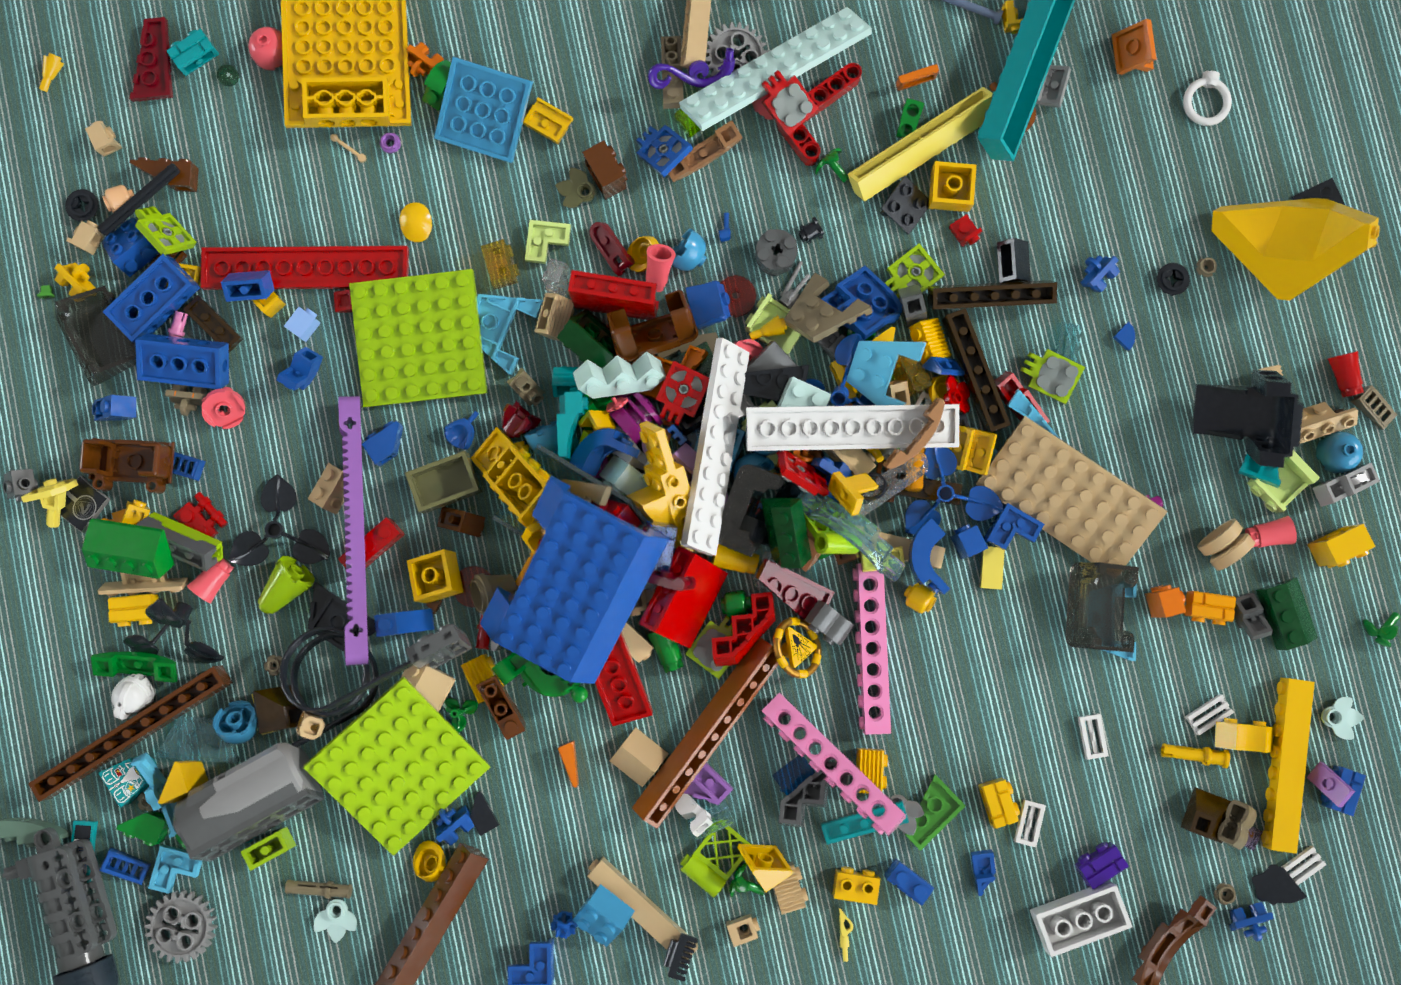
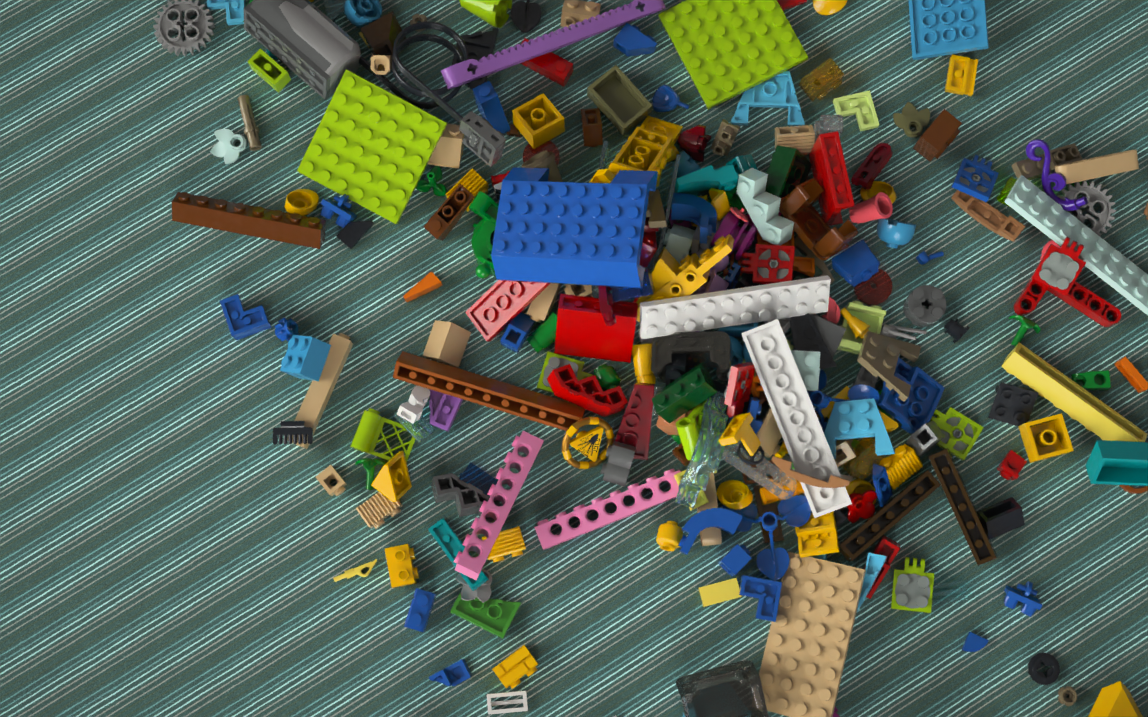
camera: 70 degrees right, 5 degrees down
none -> blue slope [500,312,535,353]
none -> yellow hat [716,480,753,510]

